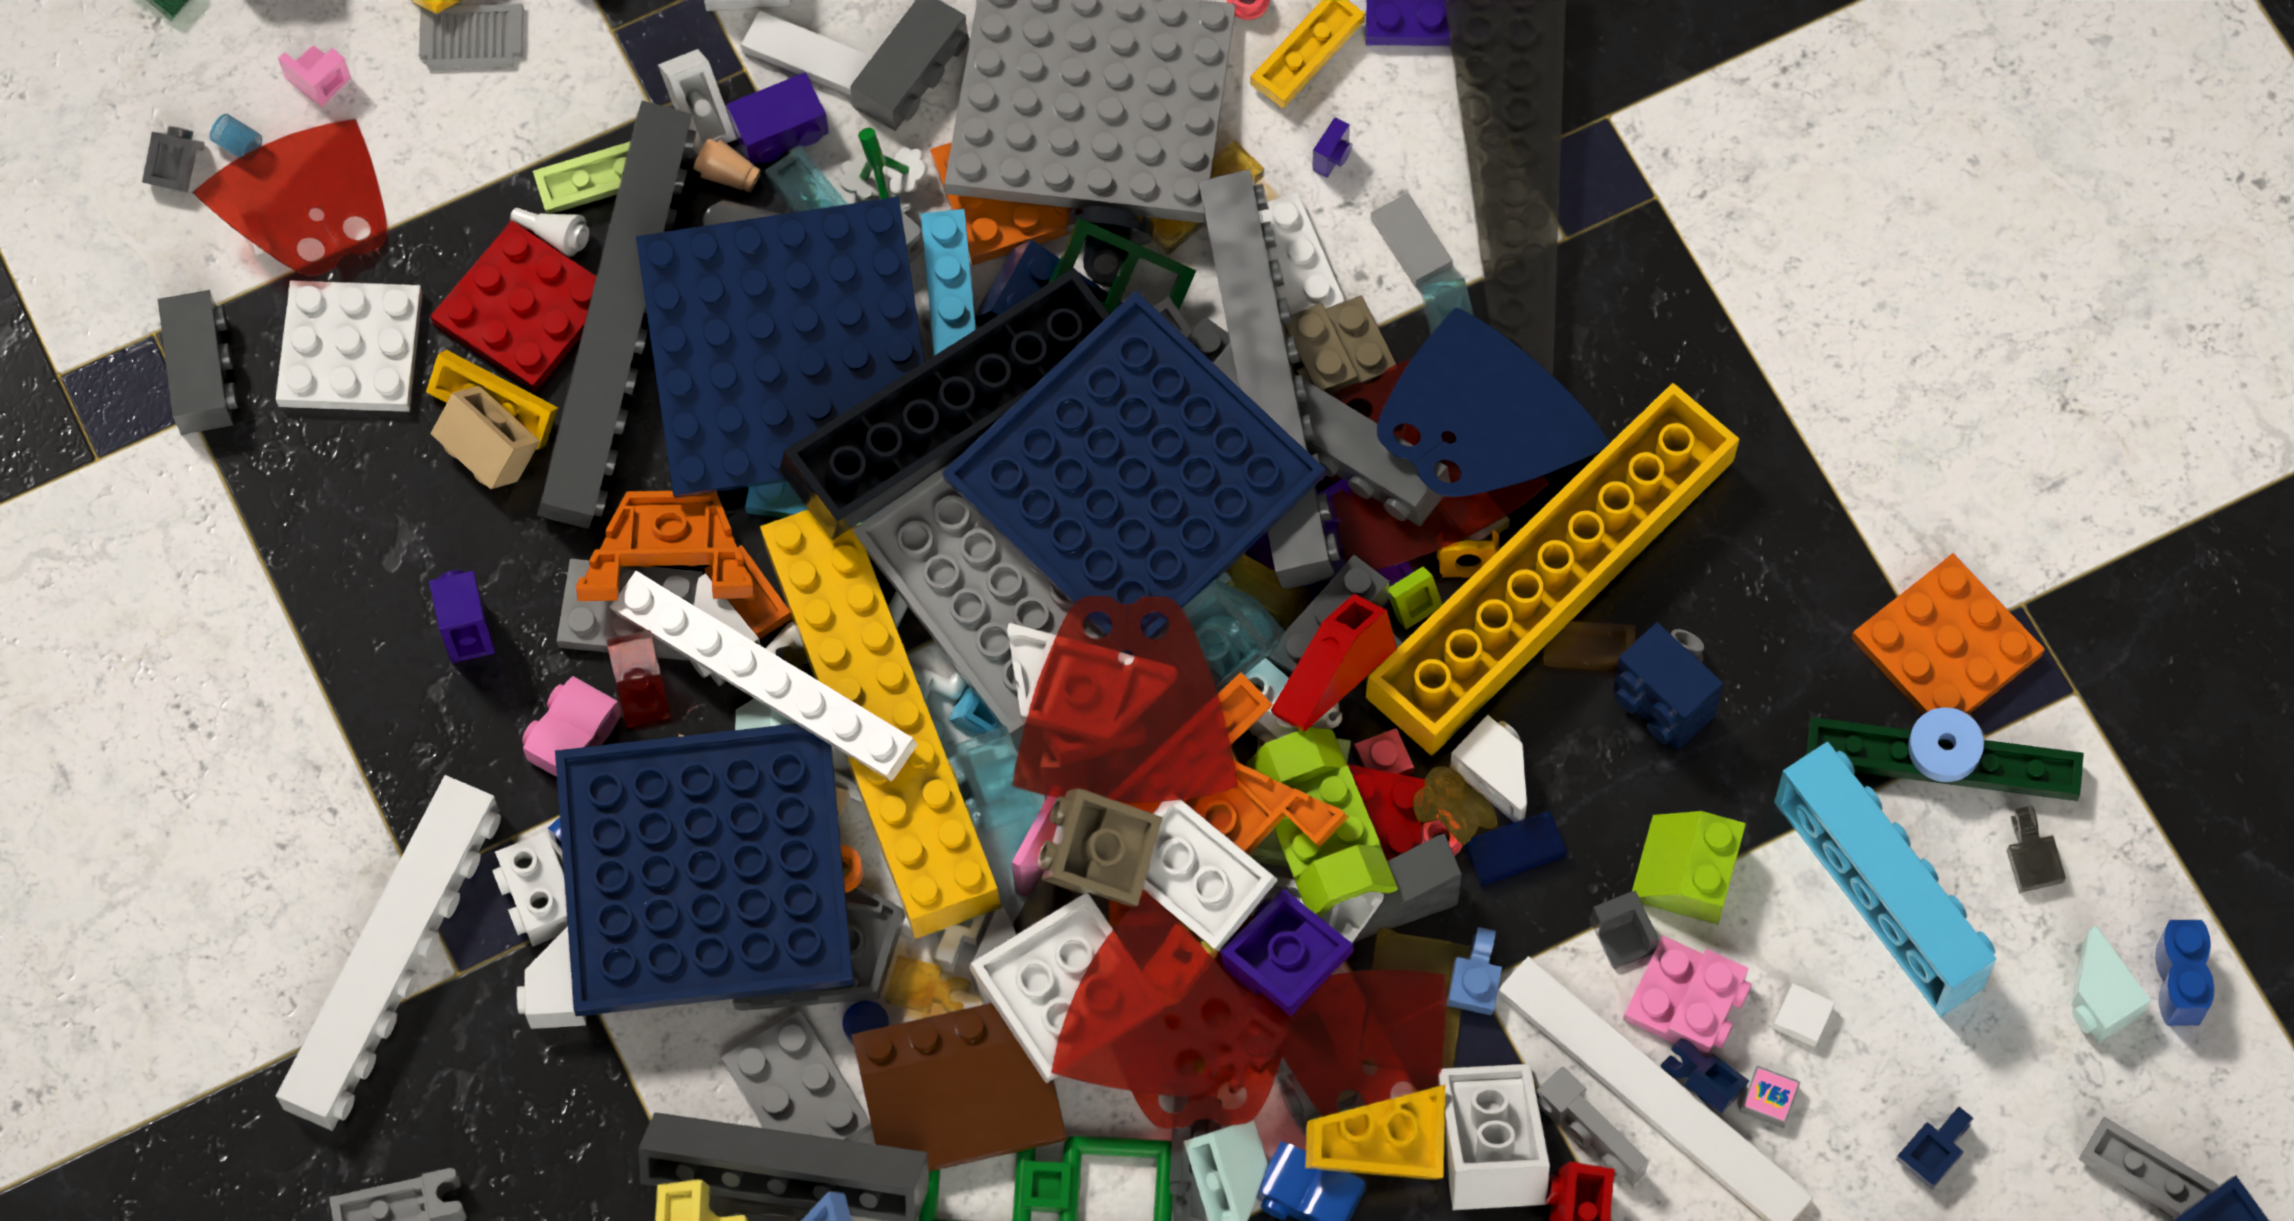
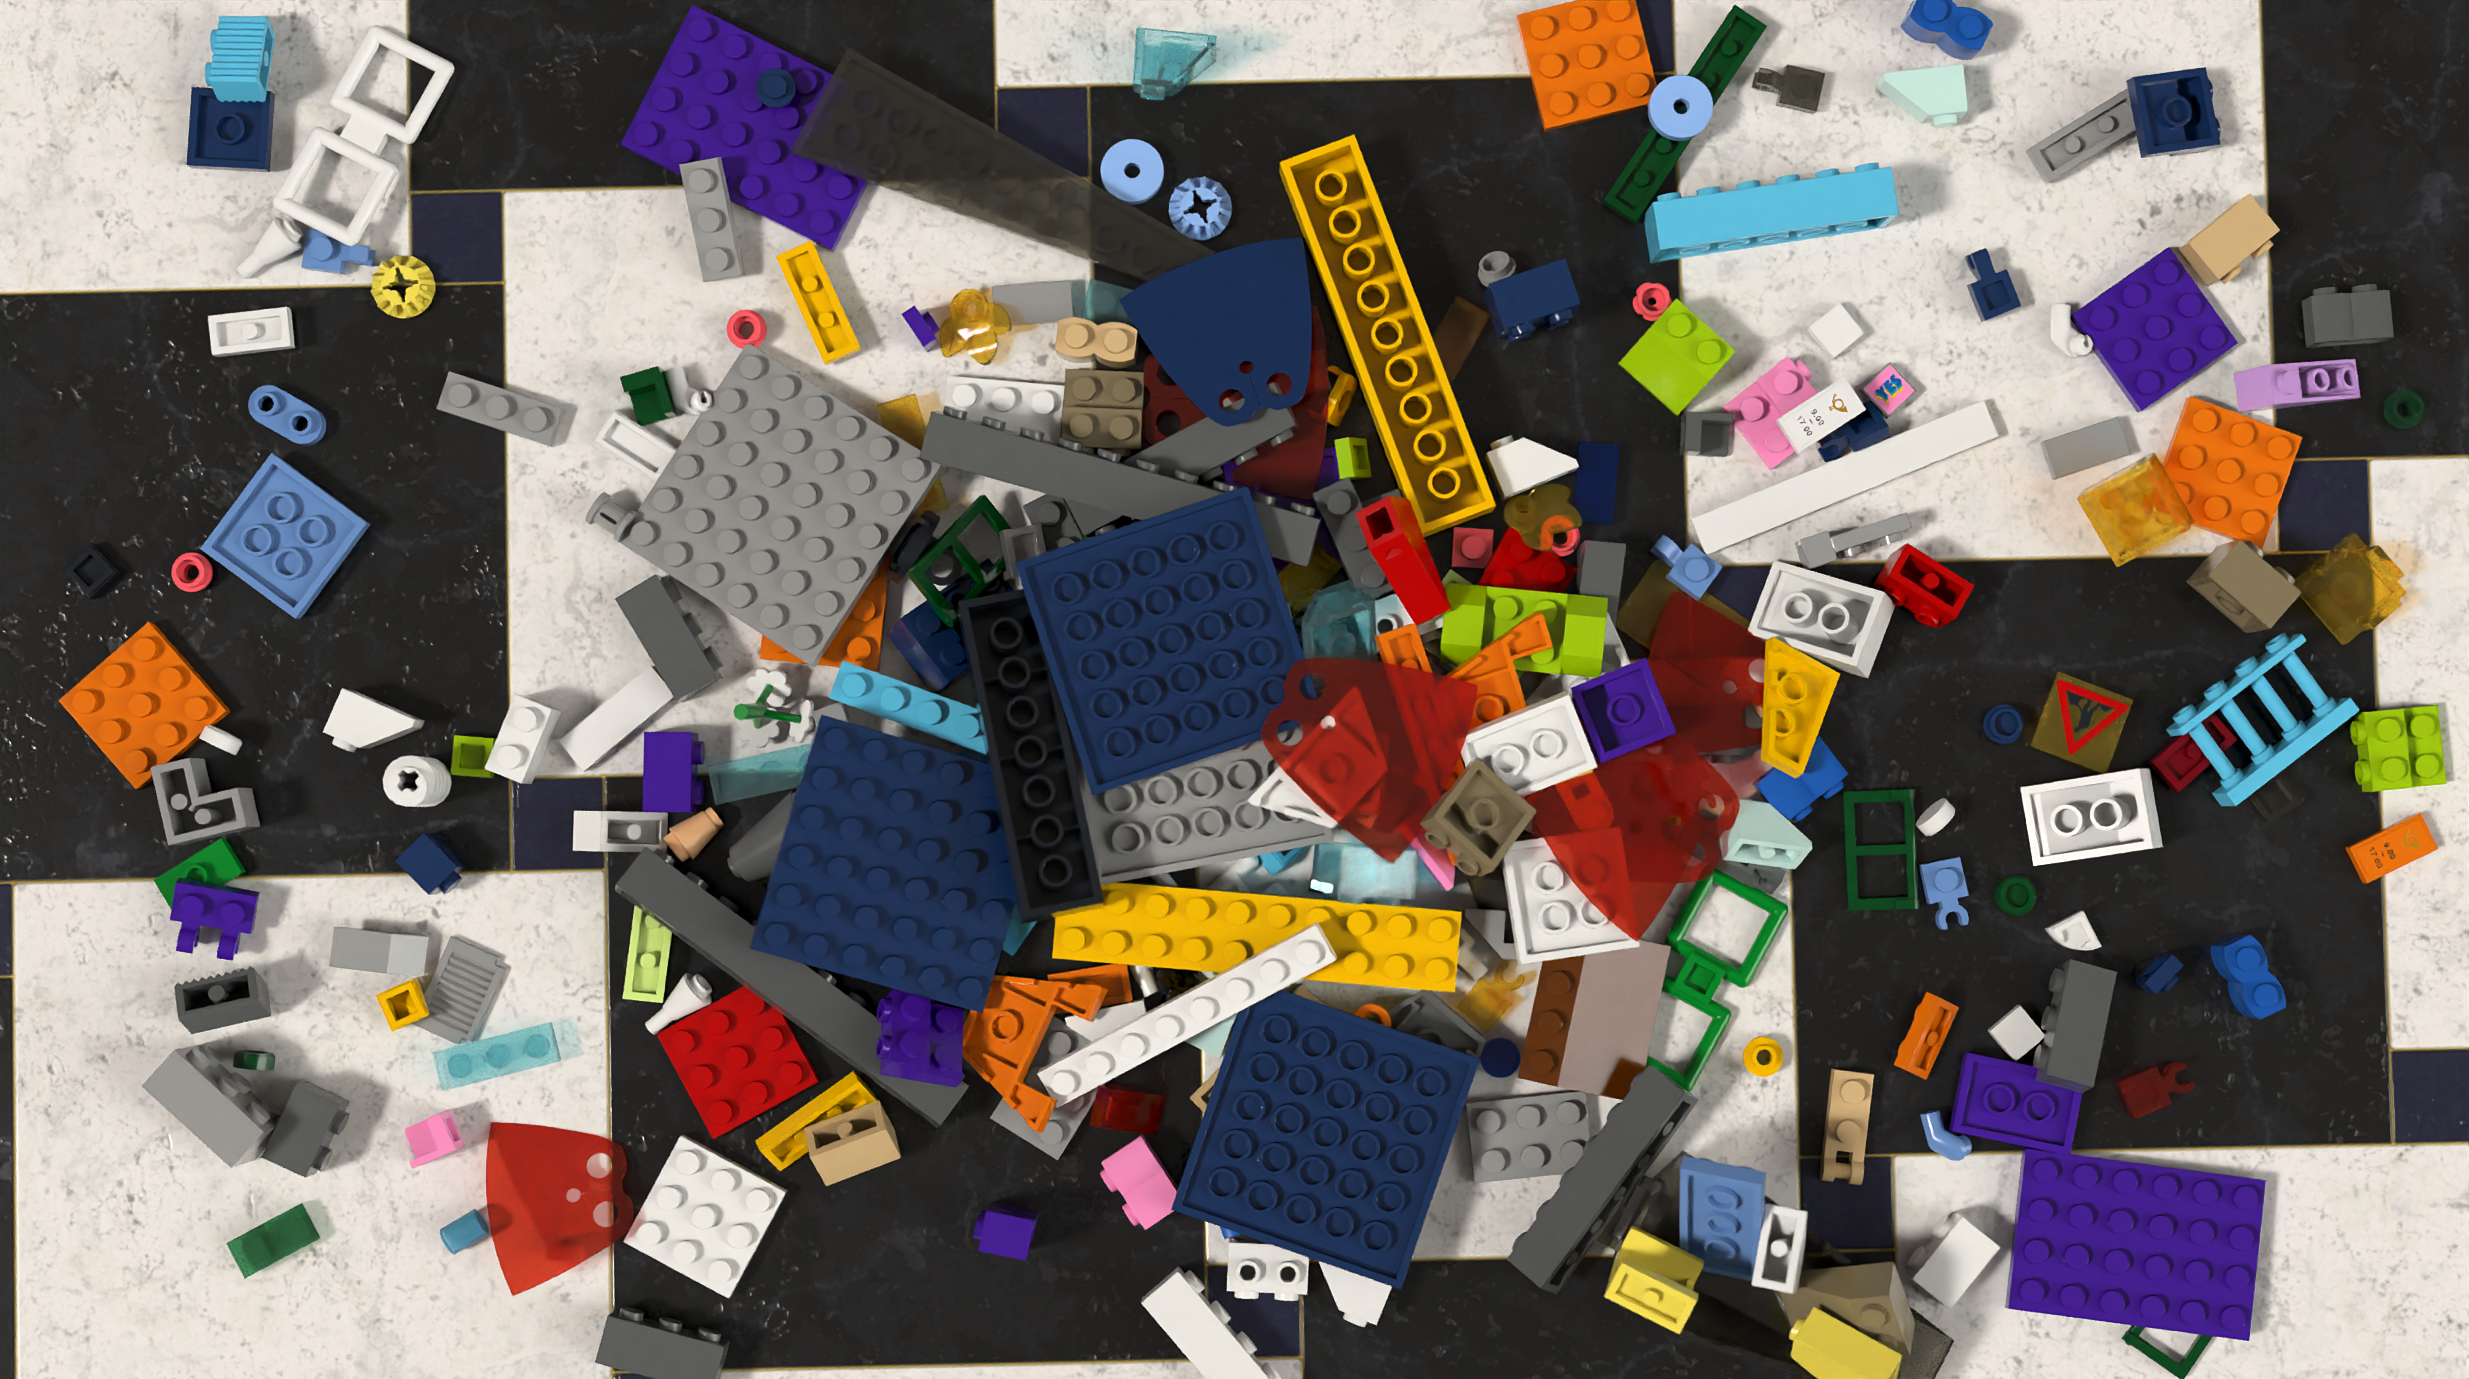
camera: 65 degrees left, 20 degrees up
flat silver bracket [142,126,205,192] -> none
none -> clear light blue plate [432,1022,561,1091]
none -> dark purple plate [876,989,963,1087]
none -> clear yellow plate [939,289,1012,366]
none -> tan brick [1055,317,1139,368]
none -> light blue piece [1101,139,1164,205]
none -> clear light blue slope [1133,27,1217,100]
none -> light blue gear [1169,176,1232,240]
none -> coral plate [1633,282,1672,321]
none -> white tile [1776,376,1866,454]

